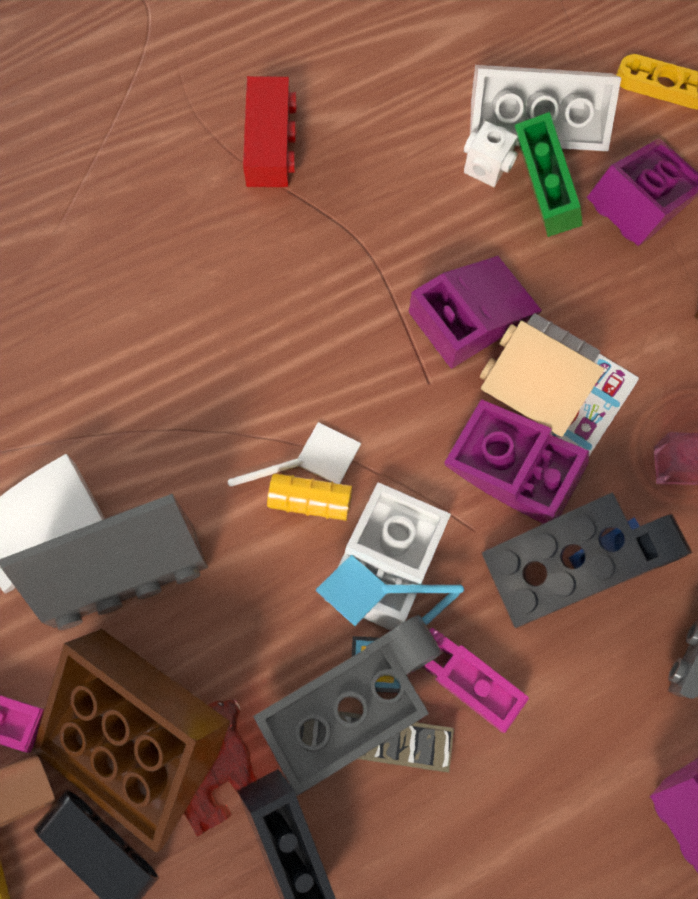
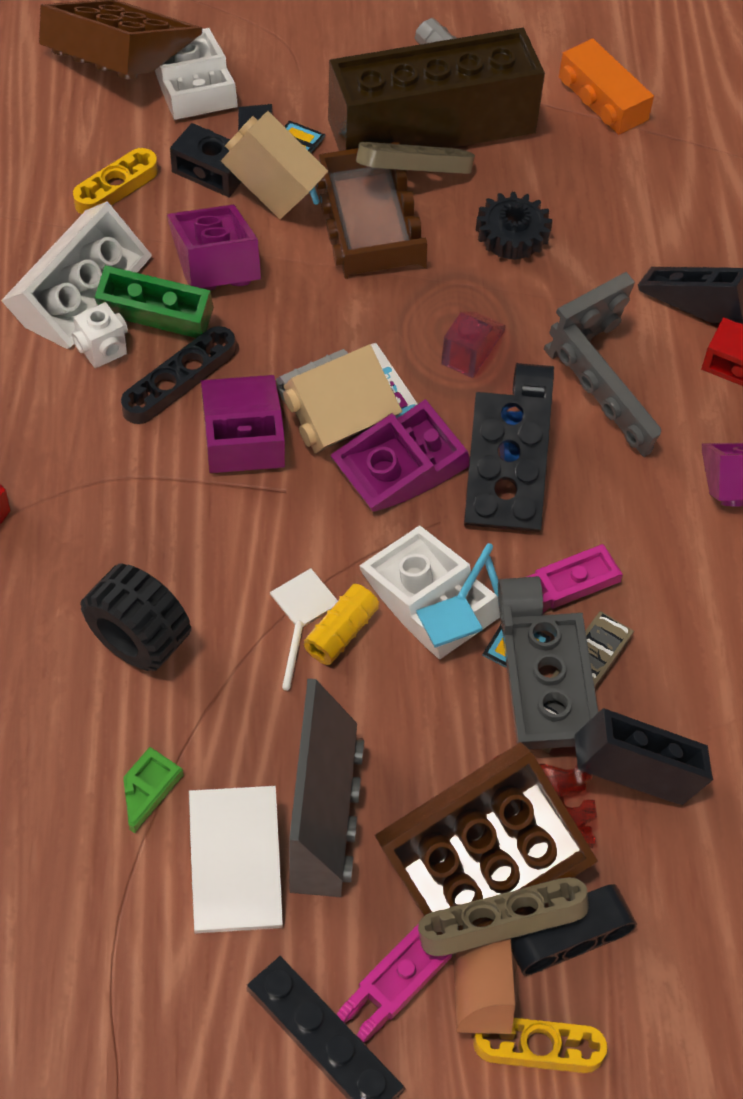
camera: 65 degrees left, 15 degrees down
none -> black tyre [80,563,191,671]
none -> black beam [121,326,236,424]
none -> bright green tile [123,747,184,833]
none -> dark tan beam [418,877,589,956]

